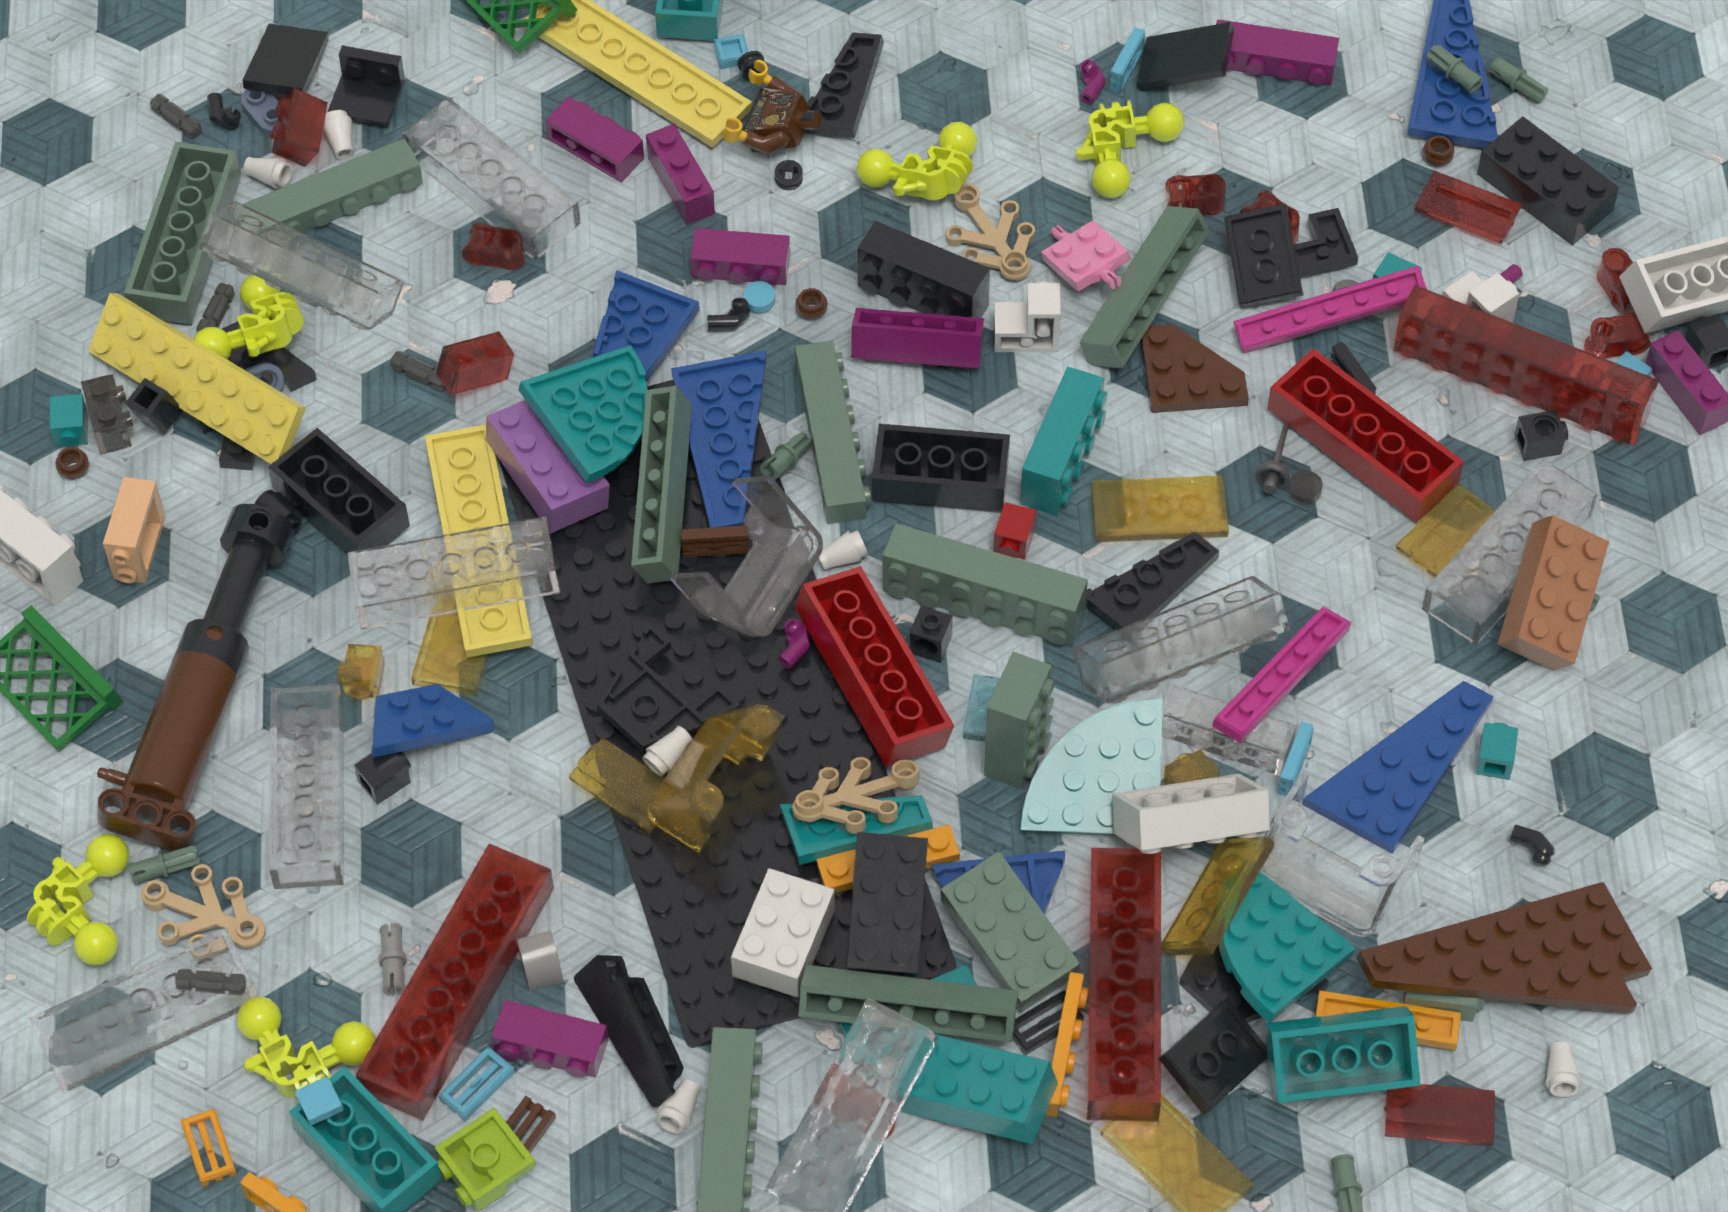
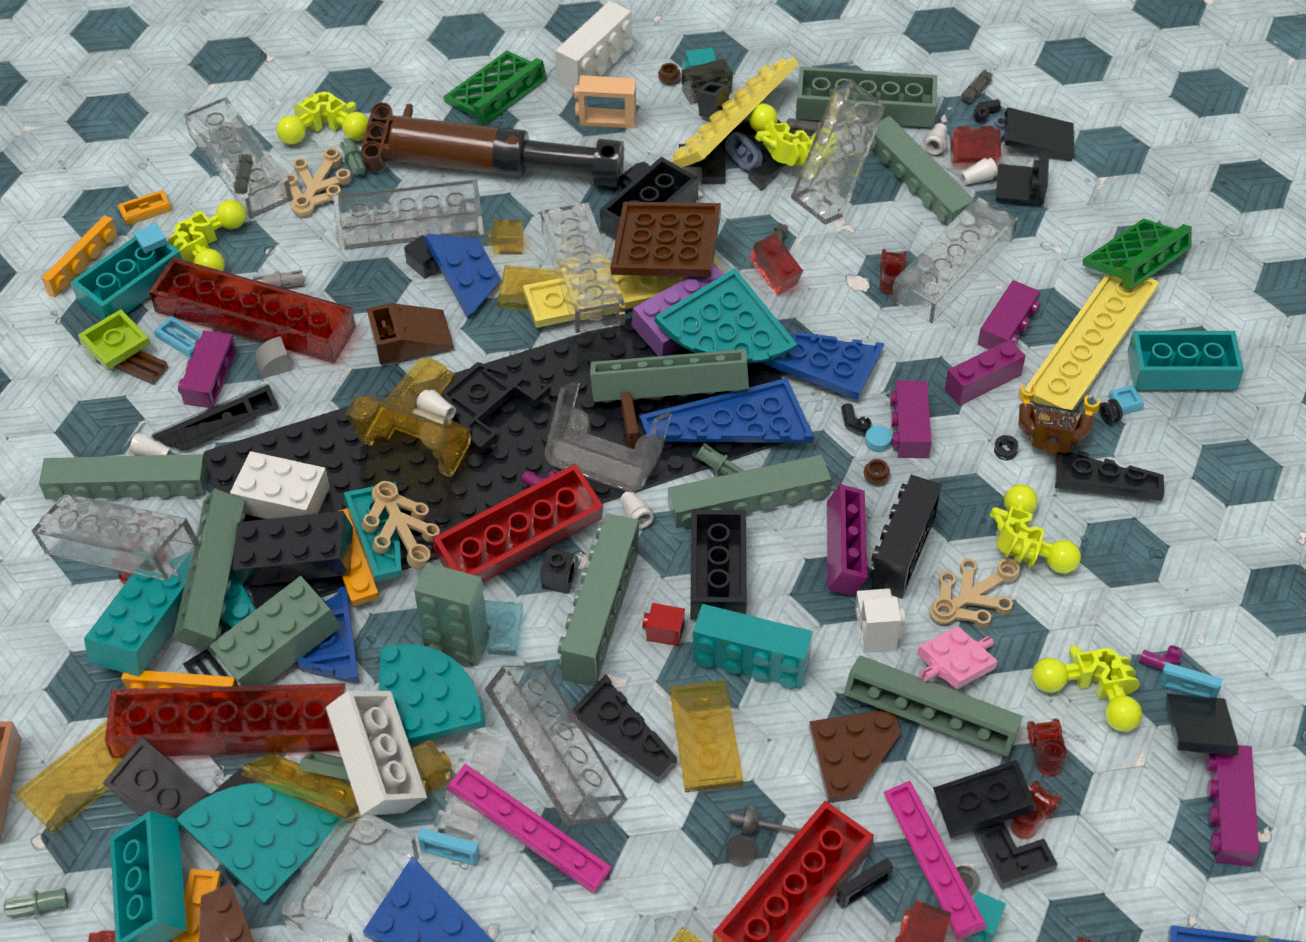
camera: 85 degrees right, 5 degrees down
none -> sand green tile [299,751,350,781]
none -> reddish brown slope [367,303,454,365]
none -> reddish brown plate [610,202,721,277]

